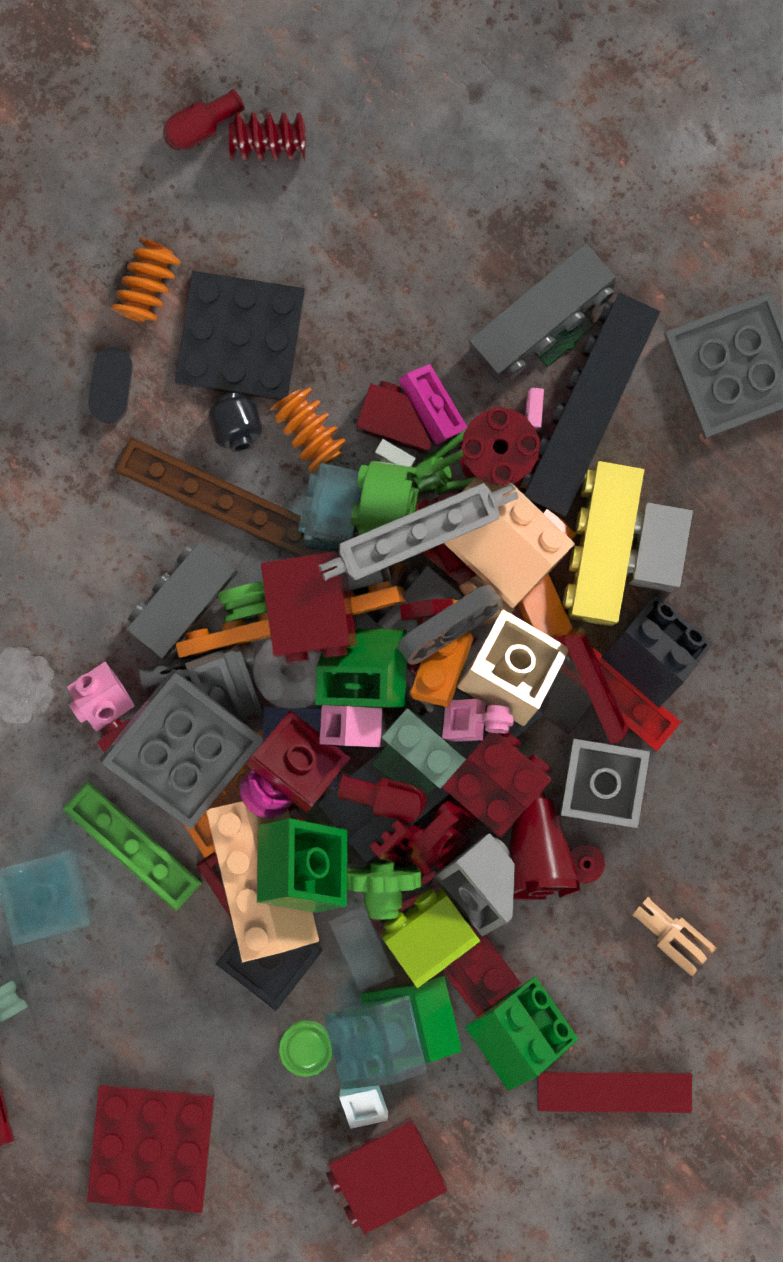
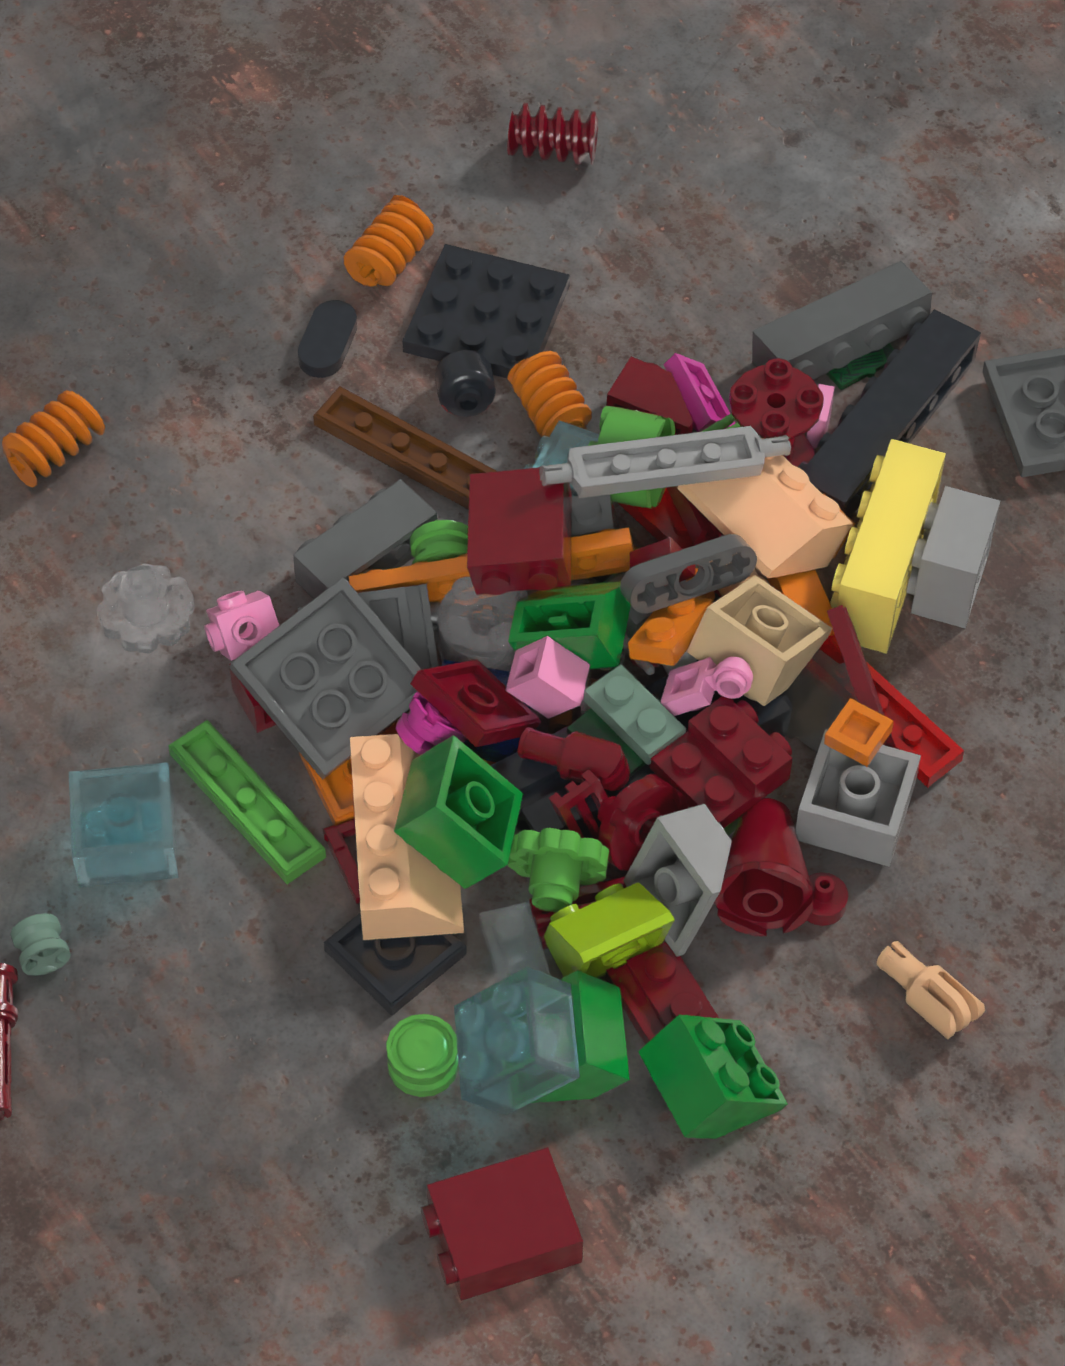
camera: 10 degrees right, 30 degrees down
dark red plate [87,1084,215,1213] -> none
dark red arm [163,89,245,150] -> none
white plate [339,1081,388,1129] -> none
dark red tile [537,1071,692,1113] -> none
black slope [602,594,713,708] -> none
none -> orange plate [824,698,893,767]

